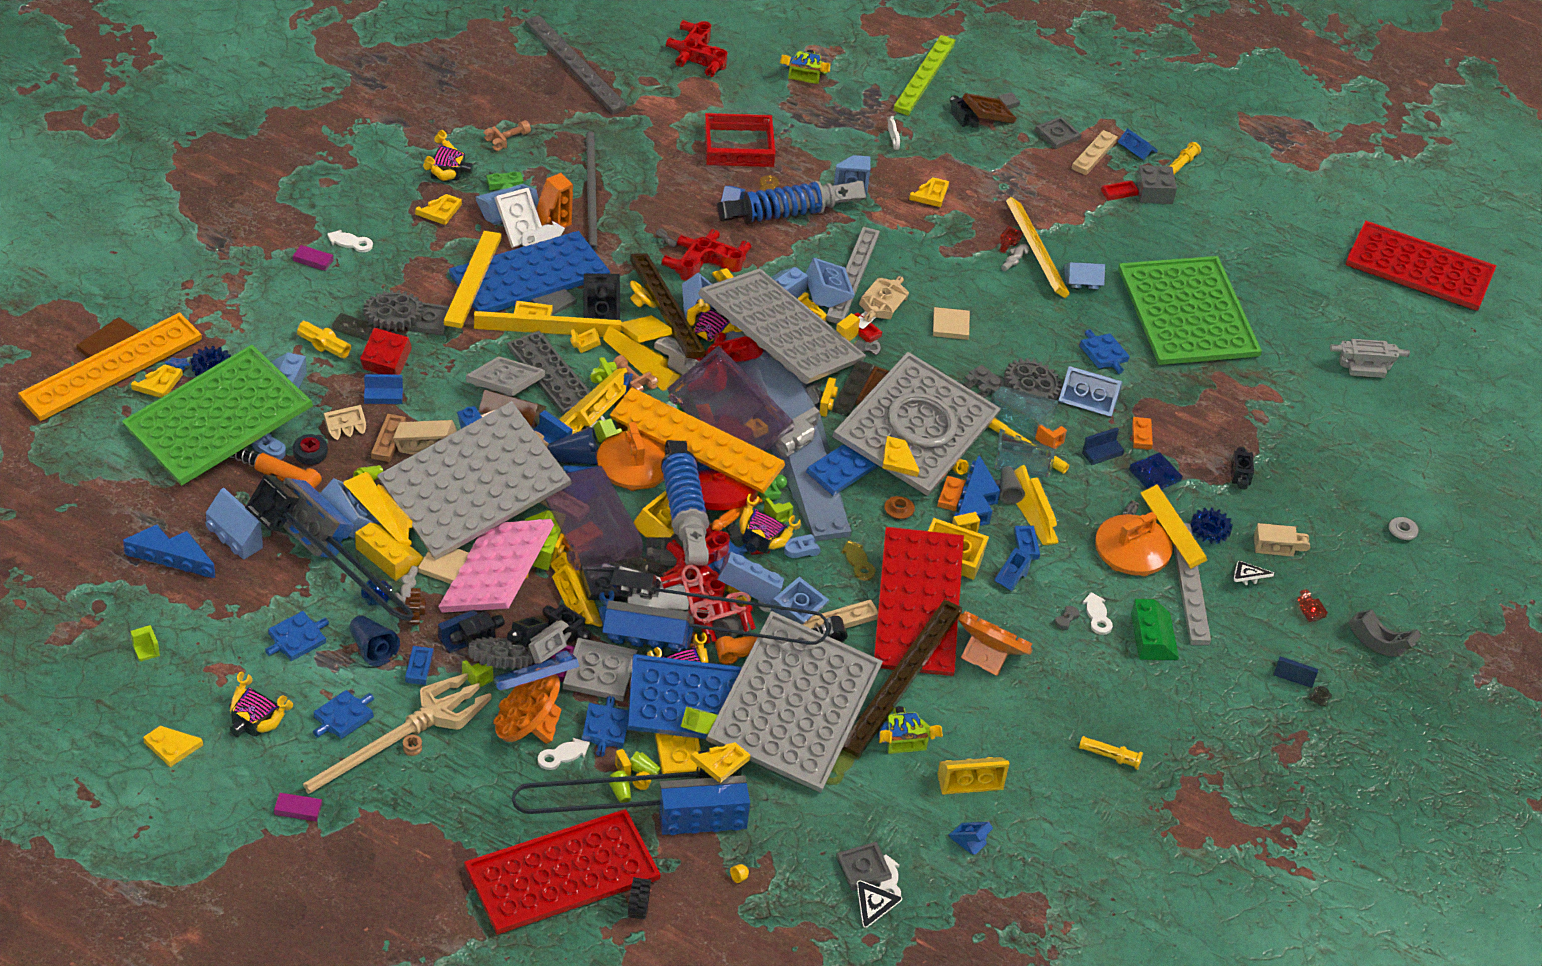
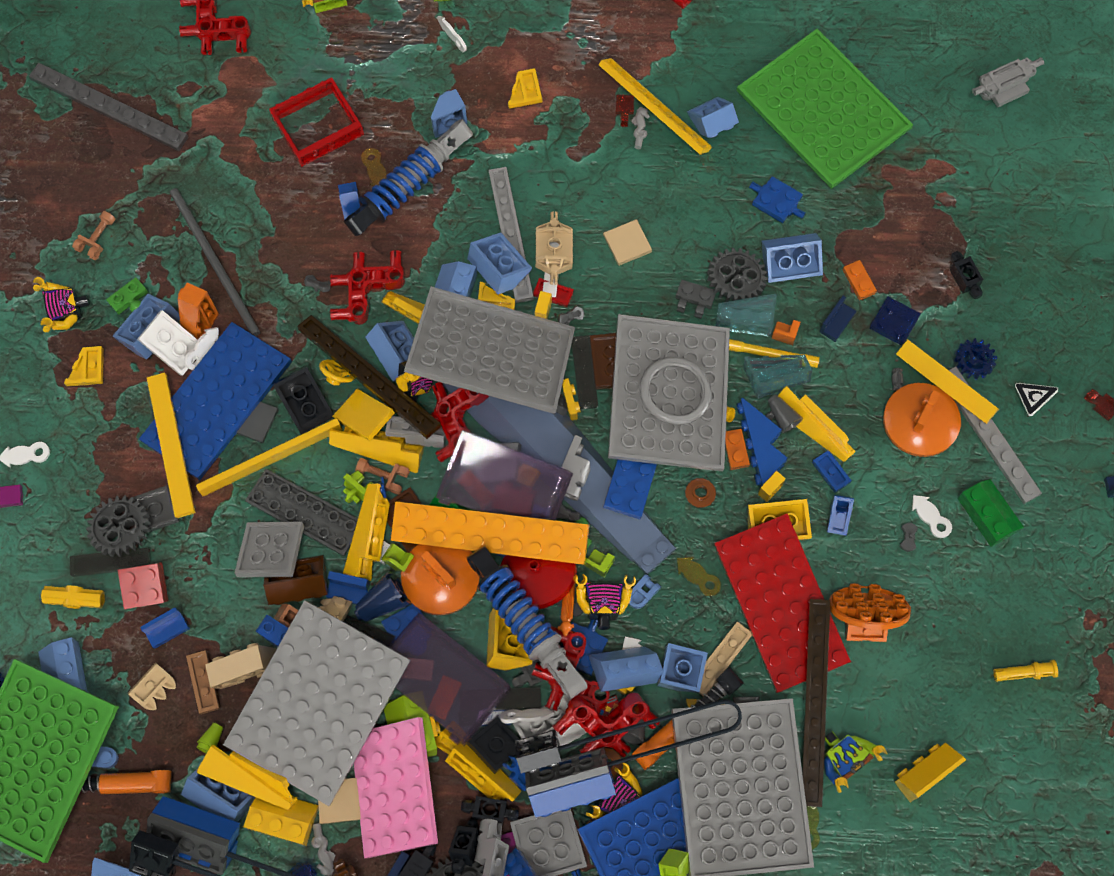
camera: 20 degrees left, 25 degrees up
black wheel [293,434,328,465] -> none
yellow plate [514,301,553,316] -> none
yellow bracket [570,328,601,353] -> none
yellow wing [882,436,919,477] -> none
blue slope [949,822,993,855] -> none
tan brick [1254,523,1310,556] -> none

